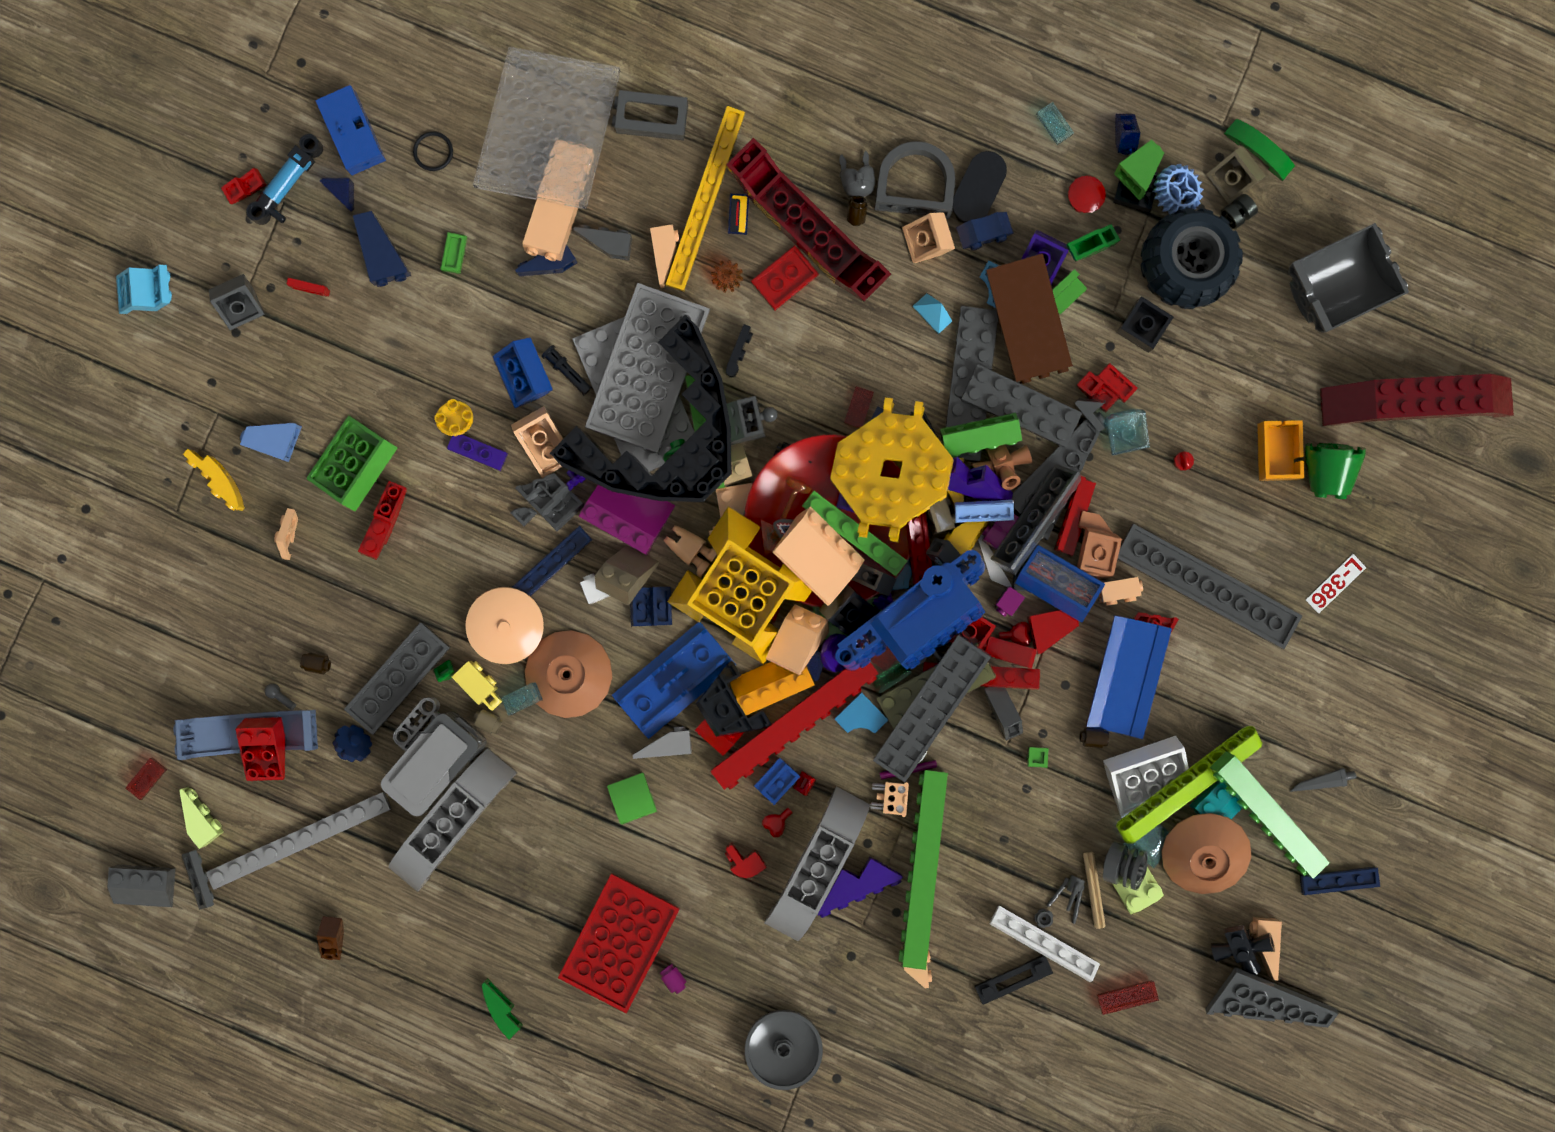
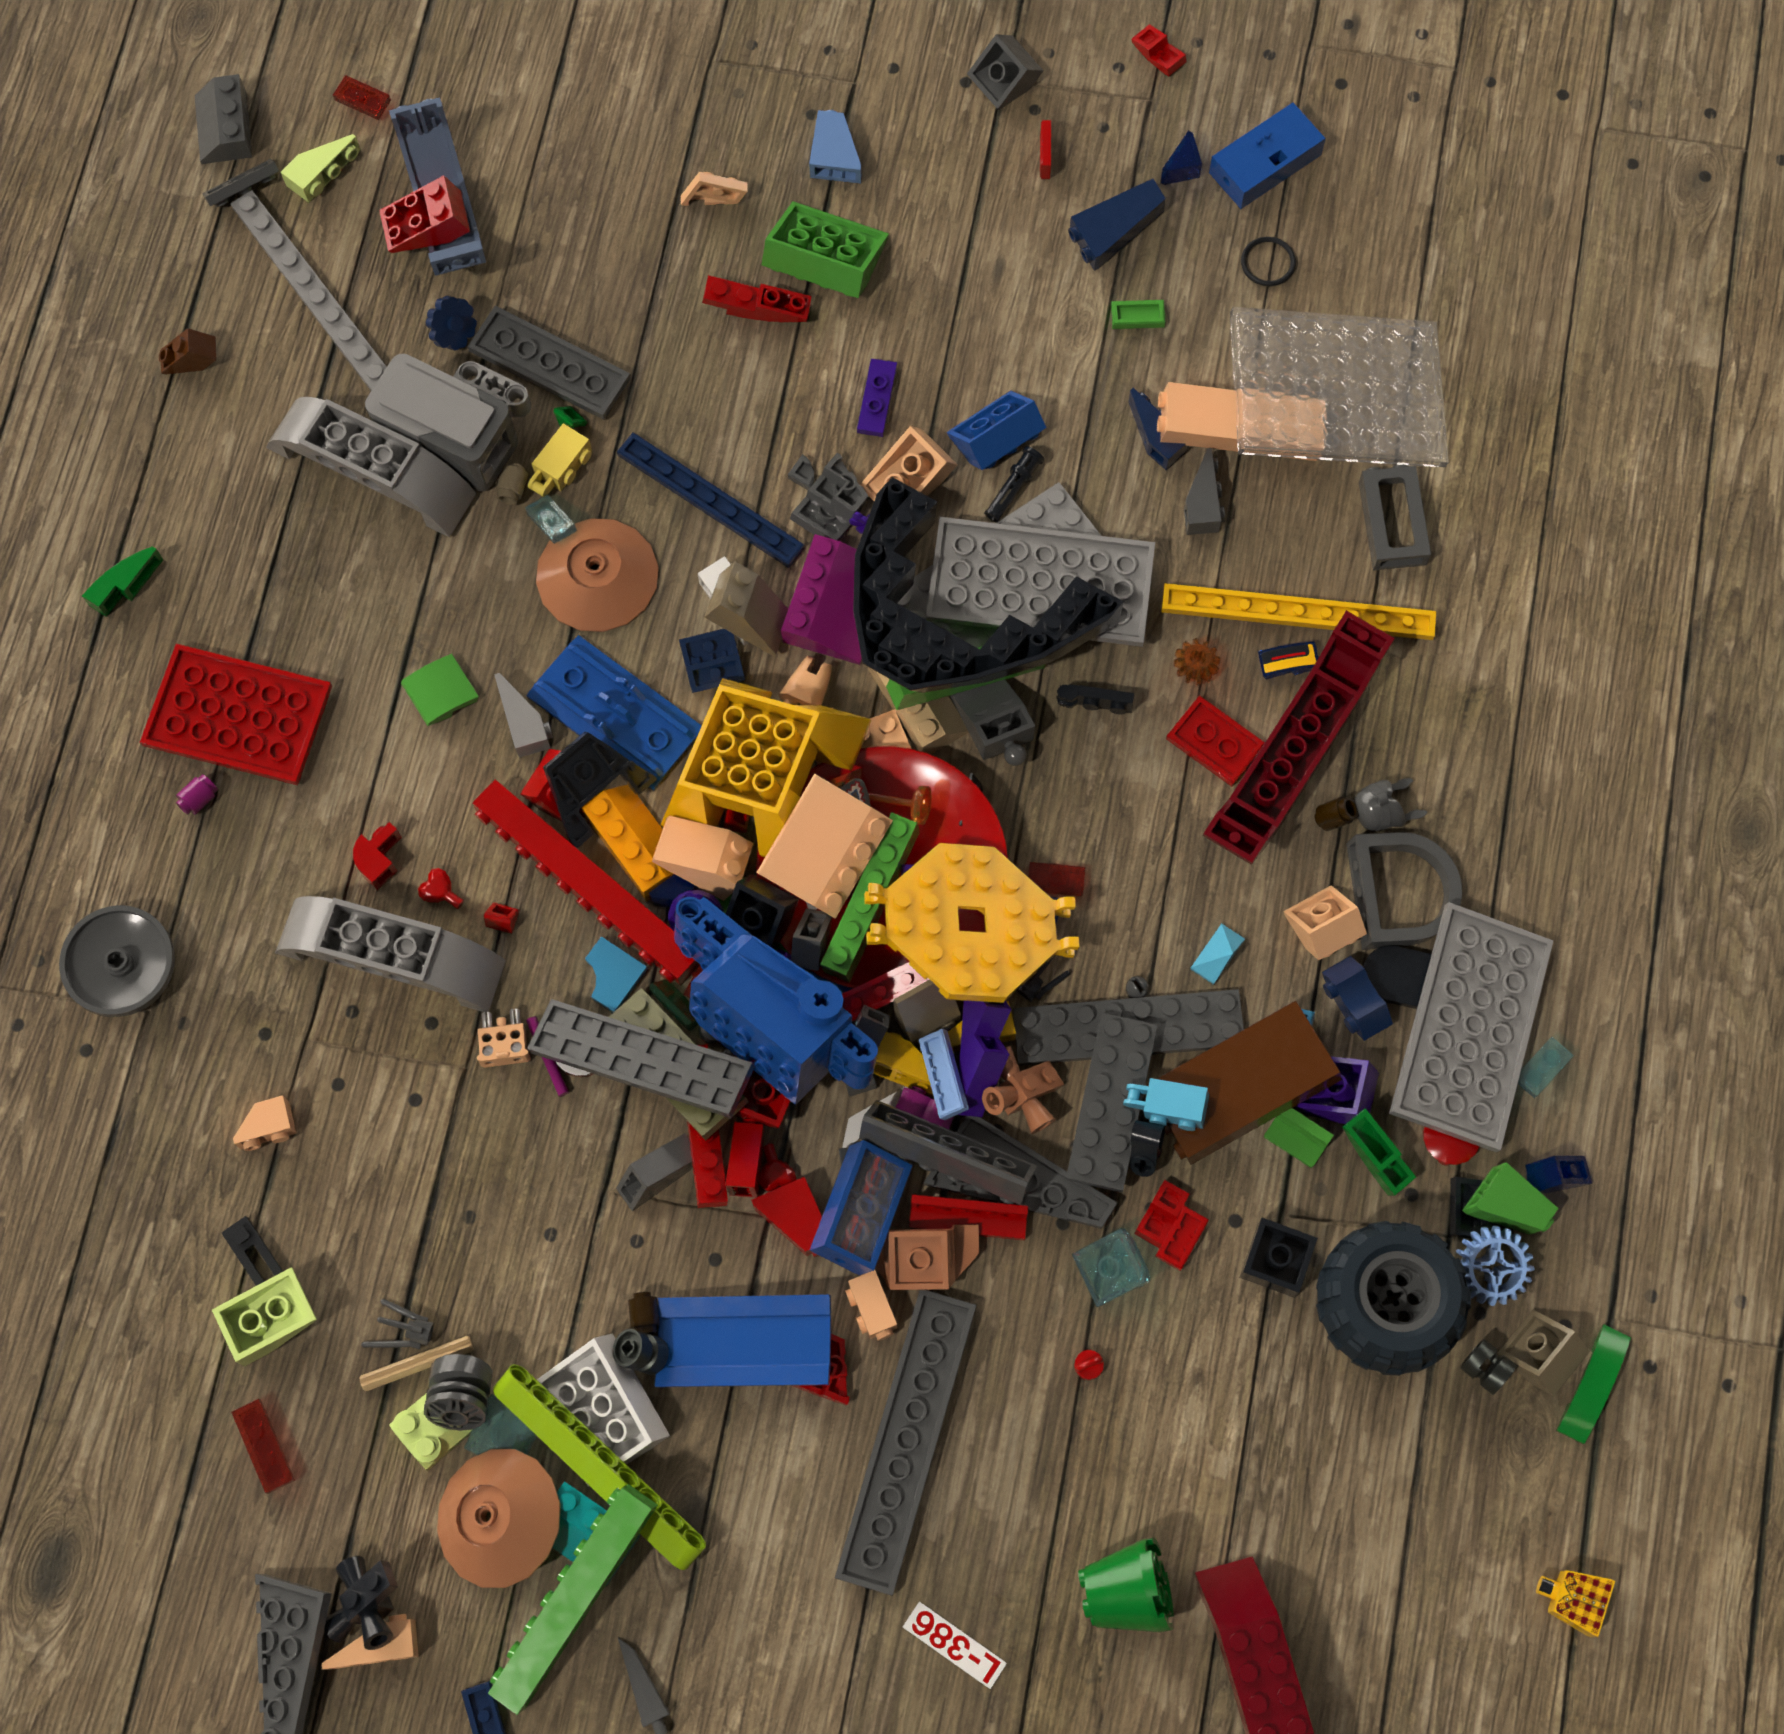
camera: 85 degrees right, 15 degrees down
yellow slope [183,449,245,511] -> none
piece [246,134,323,225] -> none
dark grey bar [264,683,296,710] -> none
dark brown brick [300,653,331,675] -> none
yellow dish [434,399,474,436] -> none
light nougat dish [466,587,544,664] -> none
light nougat slope [650,224,679,288] -> none
blue plate [754,758,801,805] -> none
dark purple slope [817,856,903,918] -> none
bright green brick [898,770,948,970] -> none
bright green brick [940,413,1022,457] -> none
white plate [989,906,1100,982] -> none
magenta brick [994,586,1025,617] -> none
bright green plate [1027,747,1049,768] -> none
dark grey plate [1034,909,1053,928] -> none
dark grey slope [1075,398,1107,432] -> none
light orange piece [1257,420,1304,481] -> none
dark grey cylinder [1288,223,1409,333] -> none
none -> yellowish green slope [212,1267,317,1366]
none -> pearl dark grey wheel [613,1328,669,1375]
none -> medium azure brick [1123,1078,1209,1131]
none -> dark grey hinge [1126,976,1149,998]
none -> black piece [1130,1120,1165,1177]
none -> light grey plate [1389,902,1553,1153]
none -> torso [1536,1570,1615,1638]

